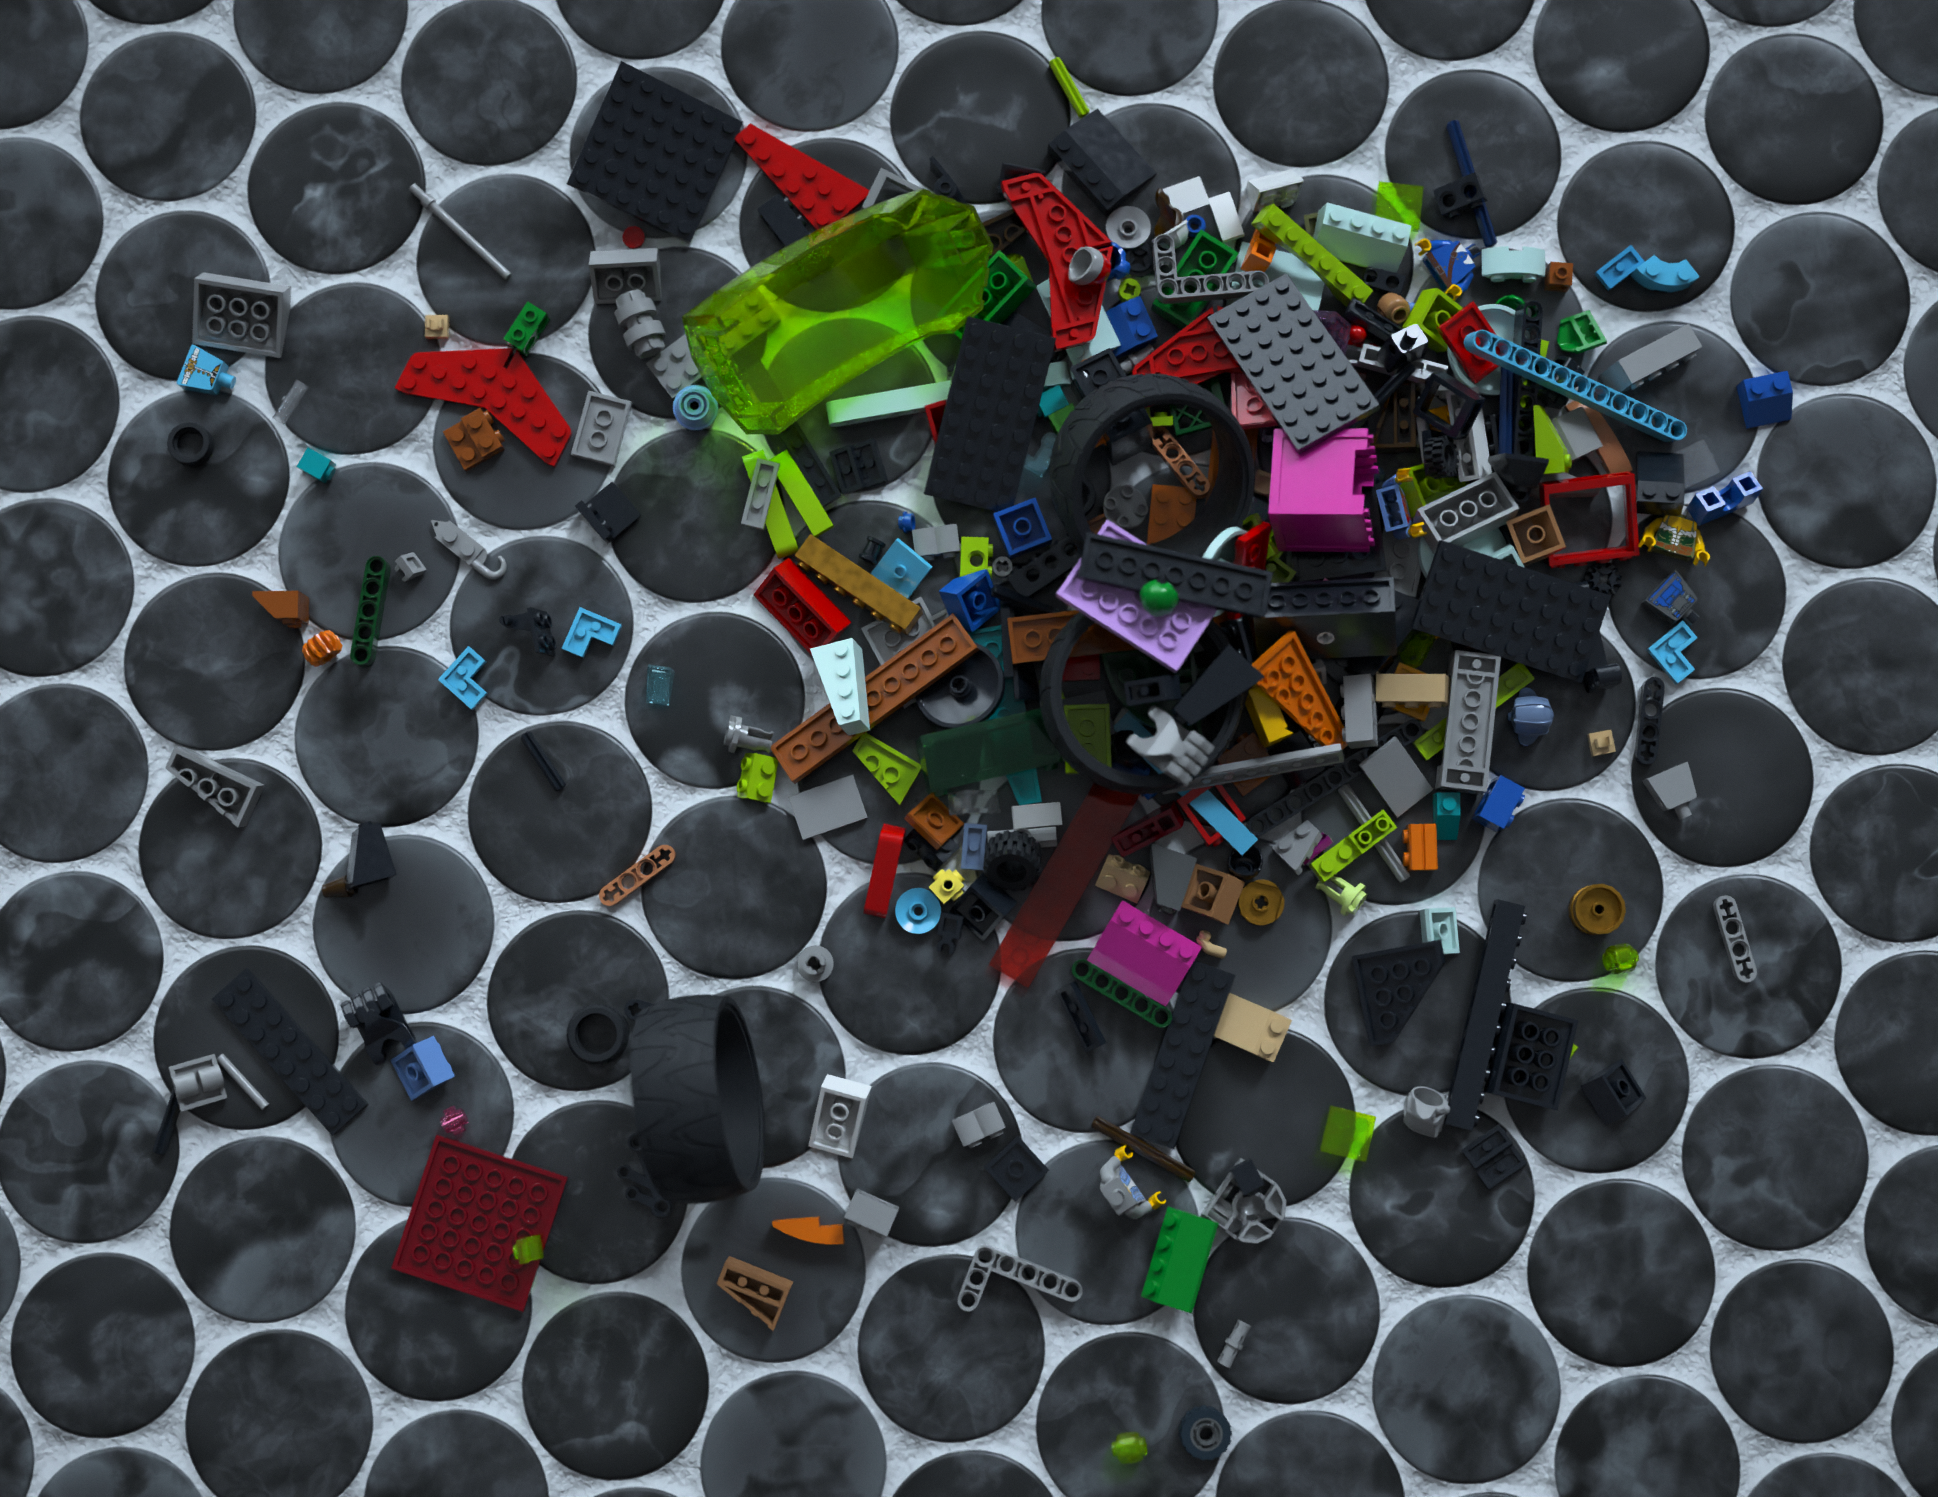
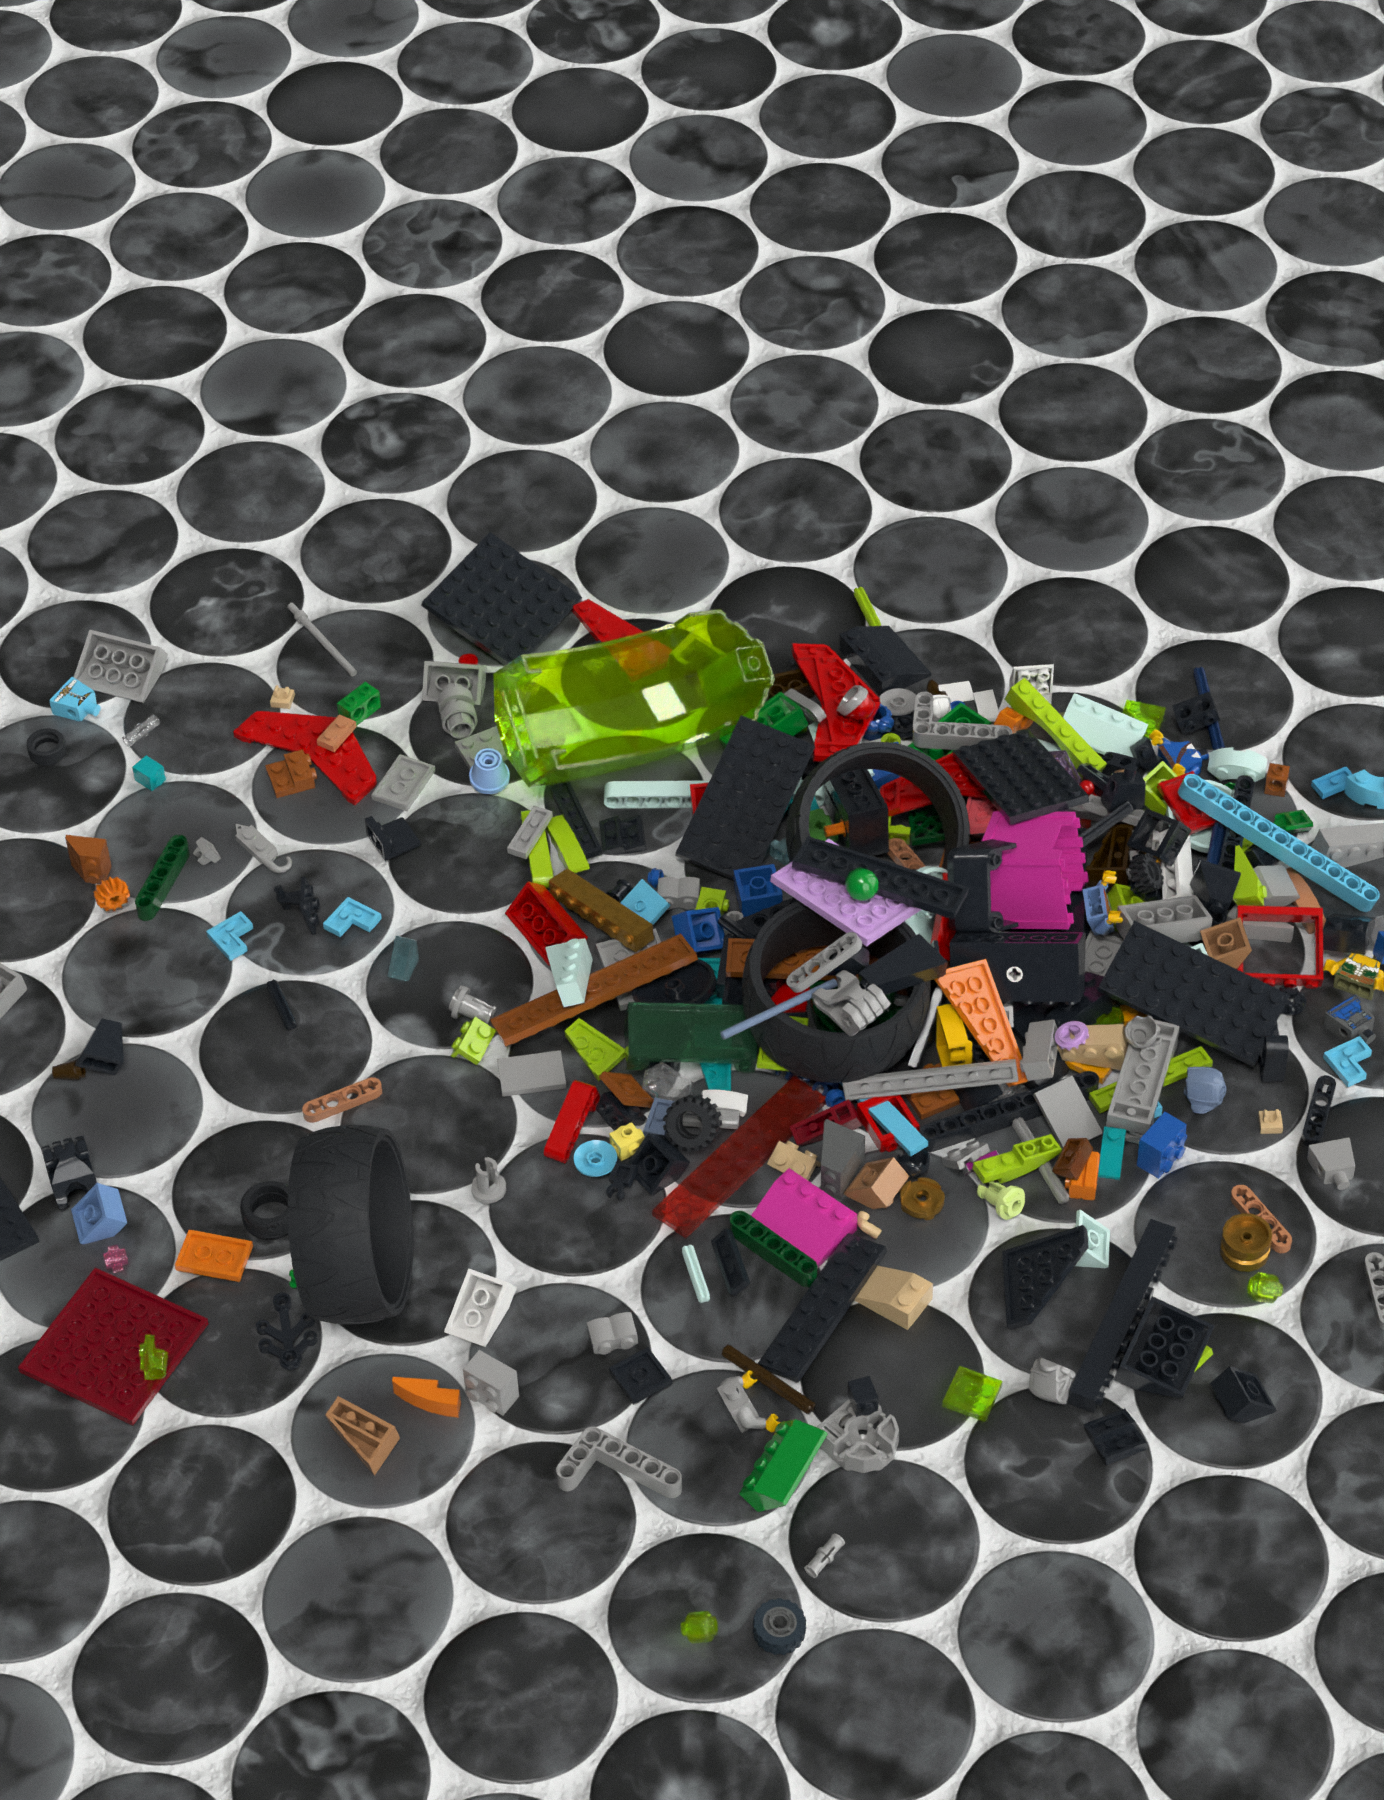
camera: 10 degrees right, 35 degrees down
none -> orange plate [175,1230,253,1282]
none -> nougat plate [317,714,357,752]
none -> light aqua axle [682,1245,710,1303]
none -> sand blue piece [720,978,838,1040]
none -> light grey beam [784,688,827,724]
none -> light grey beam [786,932,862,993]
none -> black windscreen [947,839,1018,933]
none -> reddish brown slope [1052,1138,1093,1180]
none -> lavender gear [1055,1021,1089,1051]
none -> light grey hair [1124,1015,1158,1048]
none -> black bracket [1130,737,1163,772]
none -> nougat beam [1231,1185,1292,1253]

